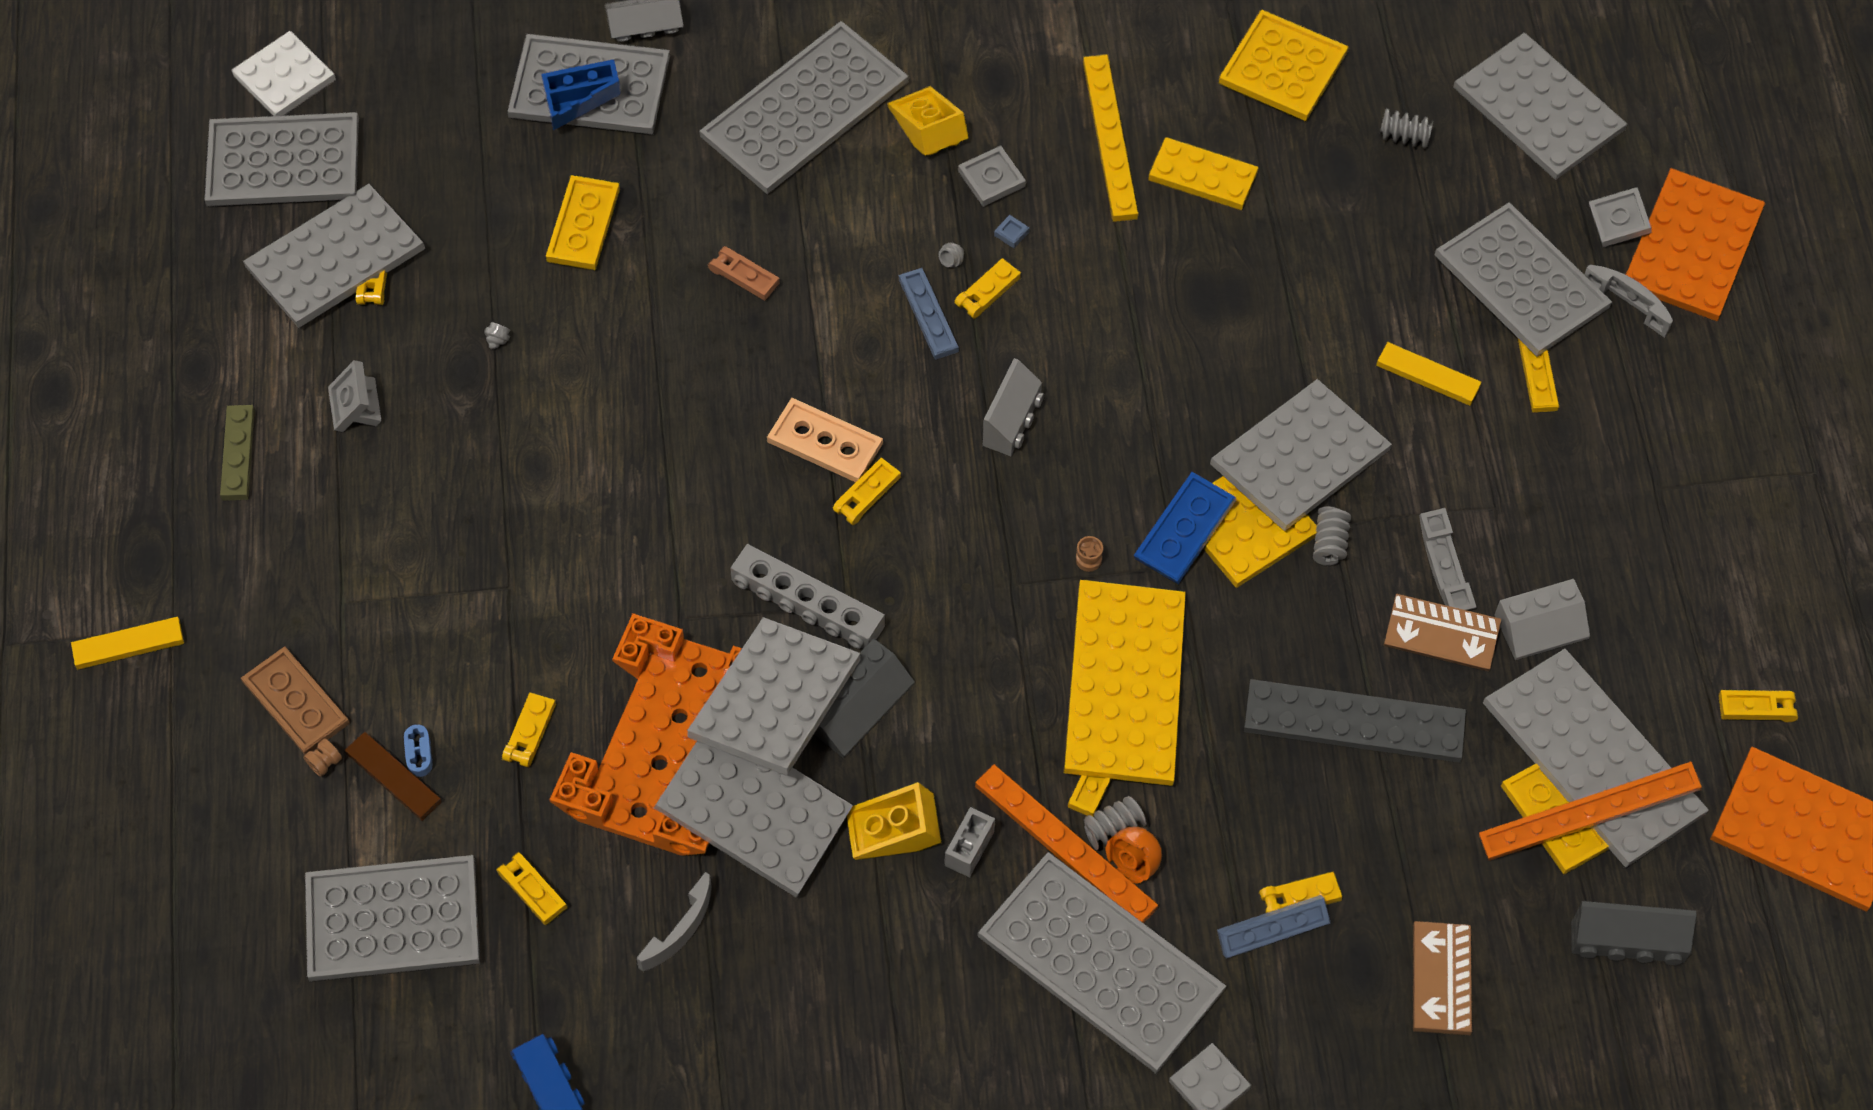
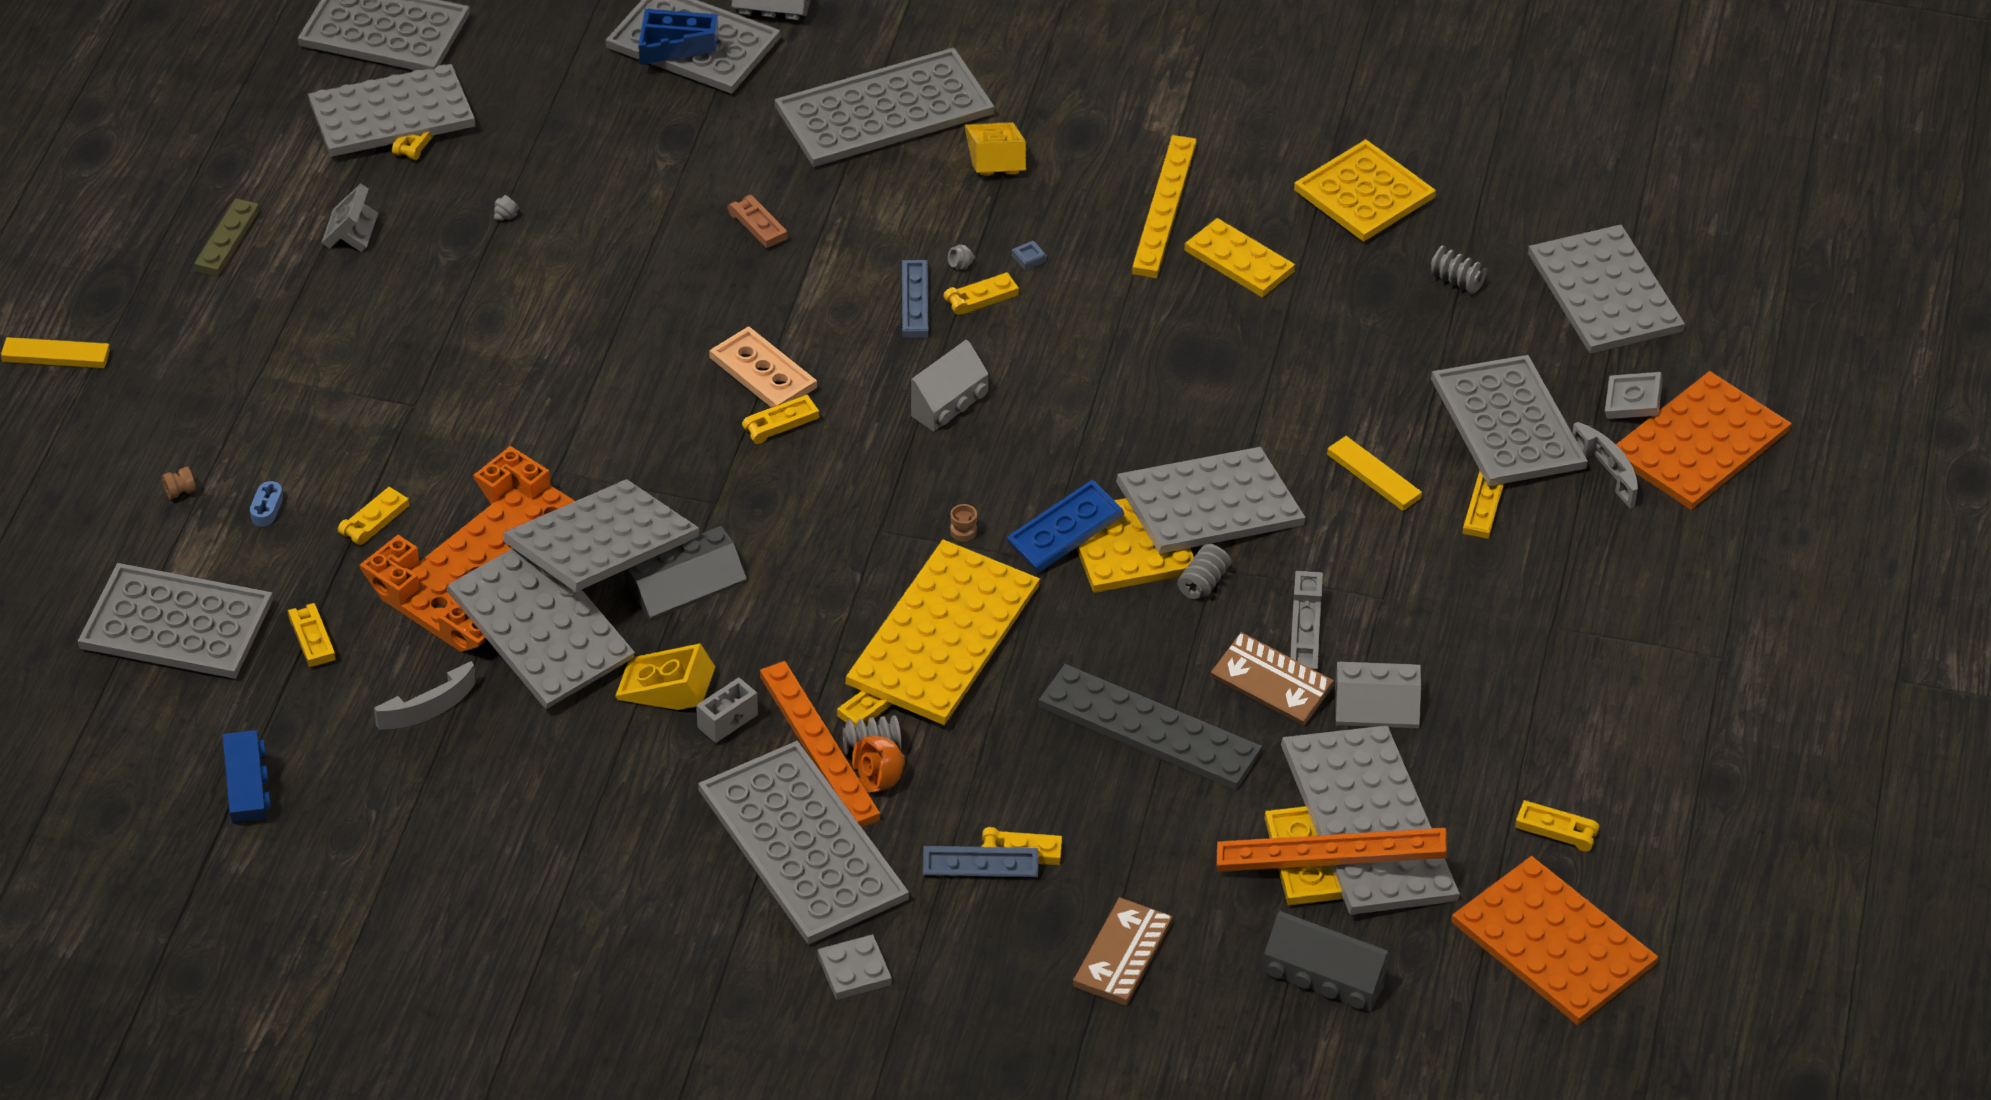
camera: 20 degrees right, 15 degrees down
medium nougat tile [241,646,350,755] -> none
reddish brown tile [345,732,442,821] -> none
yellow plate [546,175,620,270] -> none
light grey brick [730,544,885,649] -> none
light grey plate [958,146,1026,206] -> none

